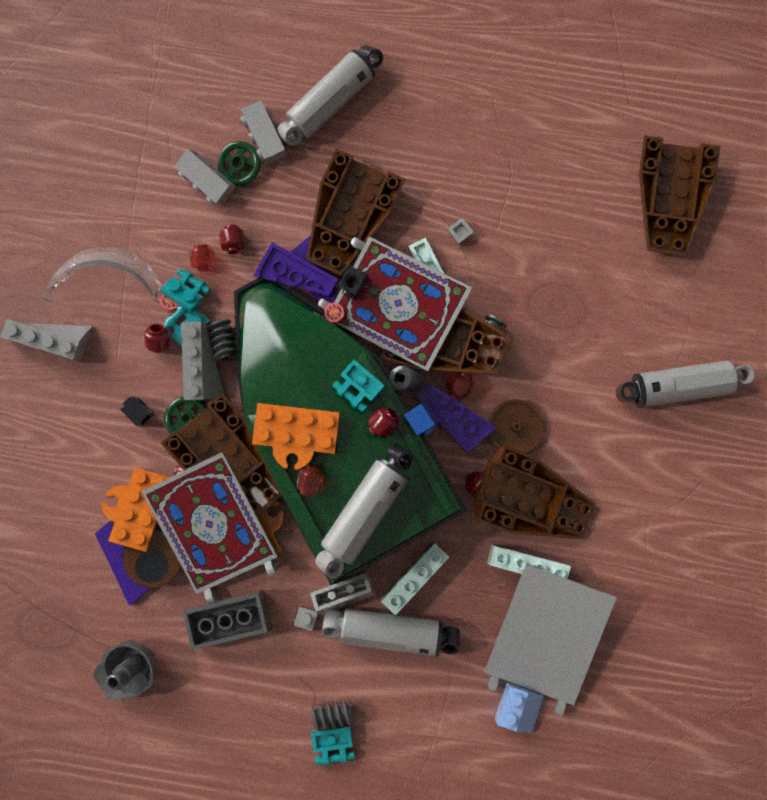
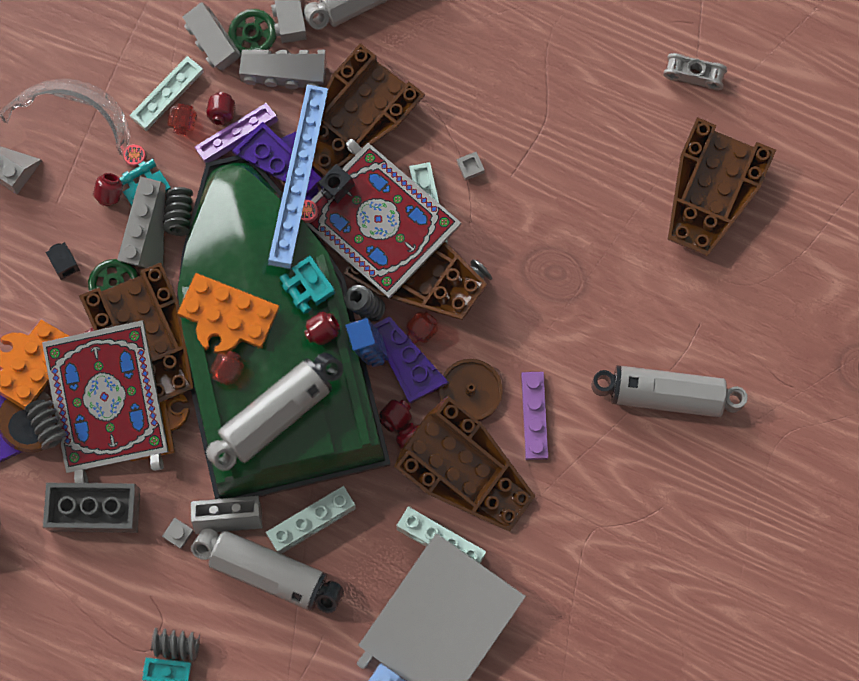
camera: 10 degrees right, 10 degrees down
teal plate [160,268,211,313] -> none
none -> dark grey piece [25,400,67,450]
none -> light aqua plate [130,56,204,131]
none -> medium lavender plate [195,103,278,164]
none -> light grey wedge [239,50,327,89]
none -> light blue plate [268,85,328,269]
none -> dark red head [379,399,412,432]
none -> medium lavender plate [521,372,548,460]
none -> light grey piece [663,53,727,90]

